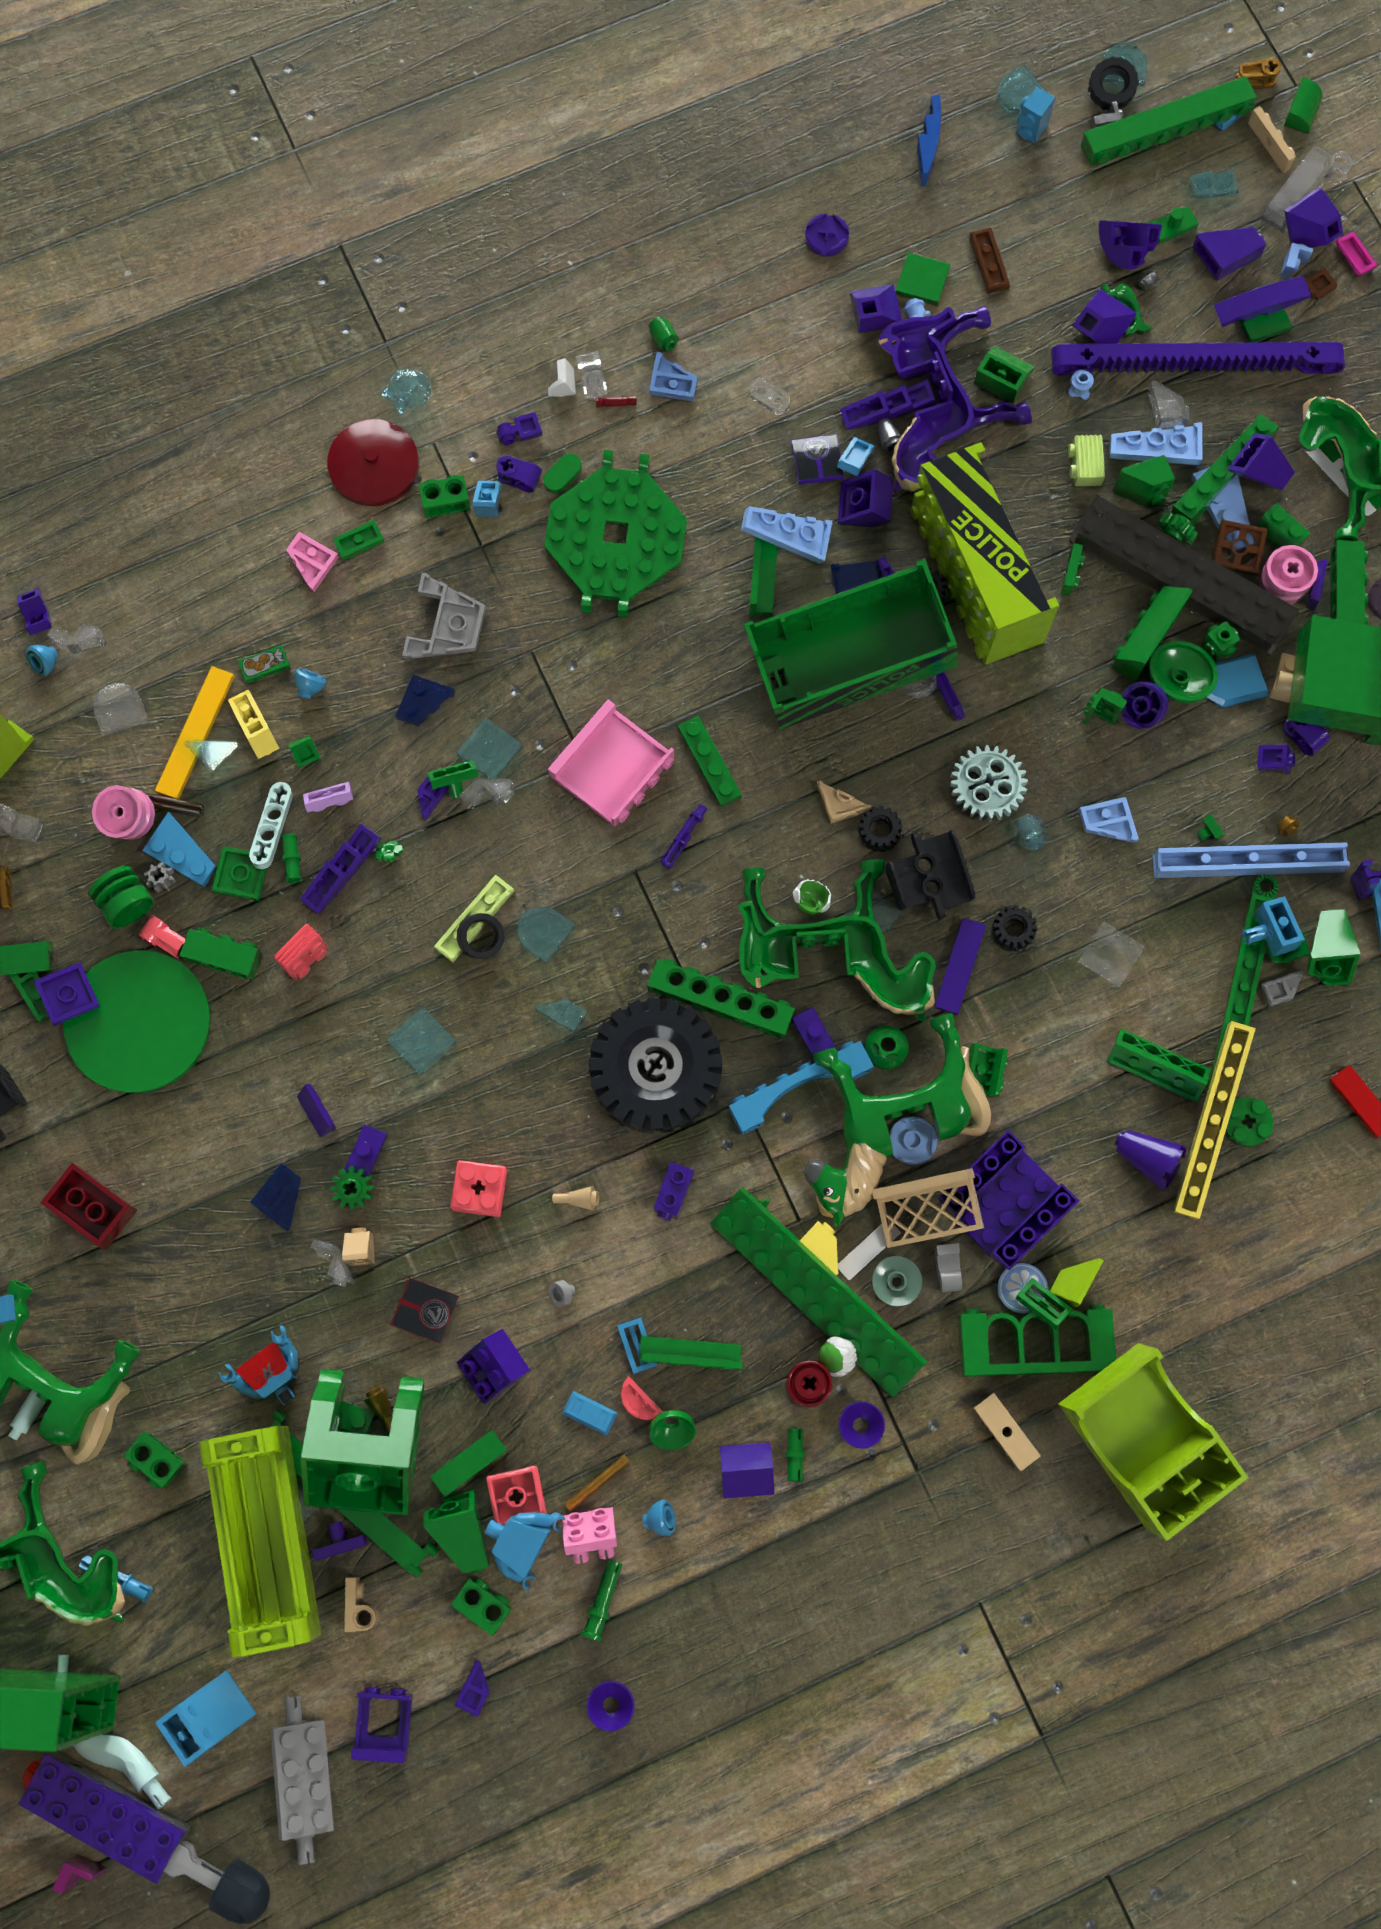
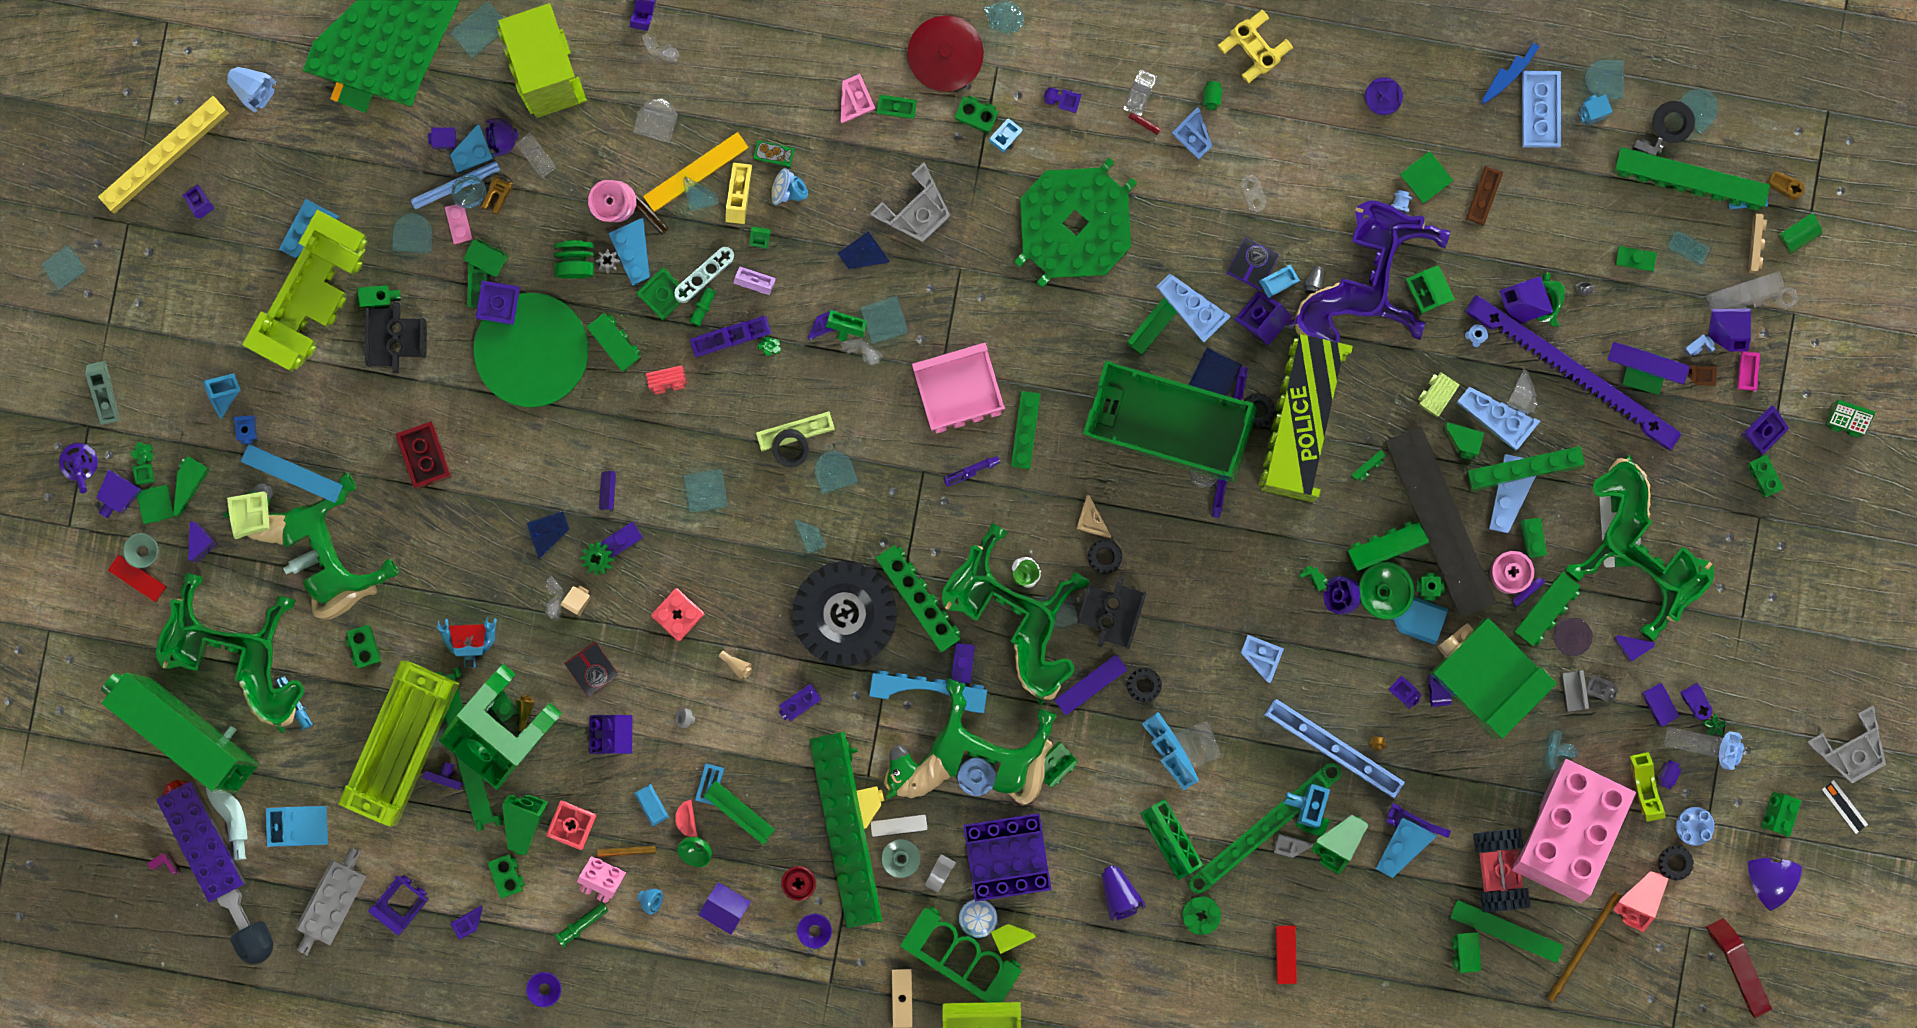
camera: 35 degrees right, 10 degrees up
dark azure brick [26,645,58,676] -> none
coral piece [137,915,185,959] -> none
tan plate [345,1577,379,1632] -> none
green tile [430,1430,508,1498] -> none
dark azure torso [484,1512,566,1590] -> none
dark purple piece [496,455,542,493] -> none
green tile [543,453,582,493] -> none
white tile [548,358,576,397] -> none
green pin [785,1428,805,1482] -> none
hair [819,1337,857,1377] -> none
dark purple slope [840,379,936,430] -> none
dark purple slope [850,284,902,333] -> none
green piece [864,1026,909,1070] -> none
tan fence [872,1168,984,1248] -> none
light aqua gear [950,745,1028,821] -> none
clear light blue head [1014,814,1049,851] -> none
green tile [1016,1278,1073,1330] -> none
dark purple brick [1099,220,1162,270] -> none
green gear [1157,512,1198,546] -> none
light yellow brick [1172,1021,1256,1220] -> none
dark purple slope [1192,227,1266,281] -> none
green tile [1197,814,1225,841] -> none
reddish brown piece [1211,520,1268,575] -> none
dark purple slope [1228,433,1295,490] -> none
none -> light blue dish [771,168,794,205]
none -> dark azure slope [1142,712,1199,790]
none -> light yellow piece [1217,10,1293,84]
none -> light blue tile [1522,71,1561,148]

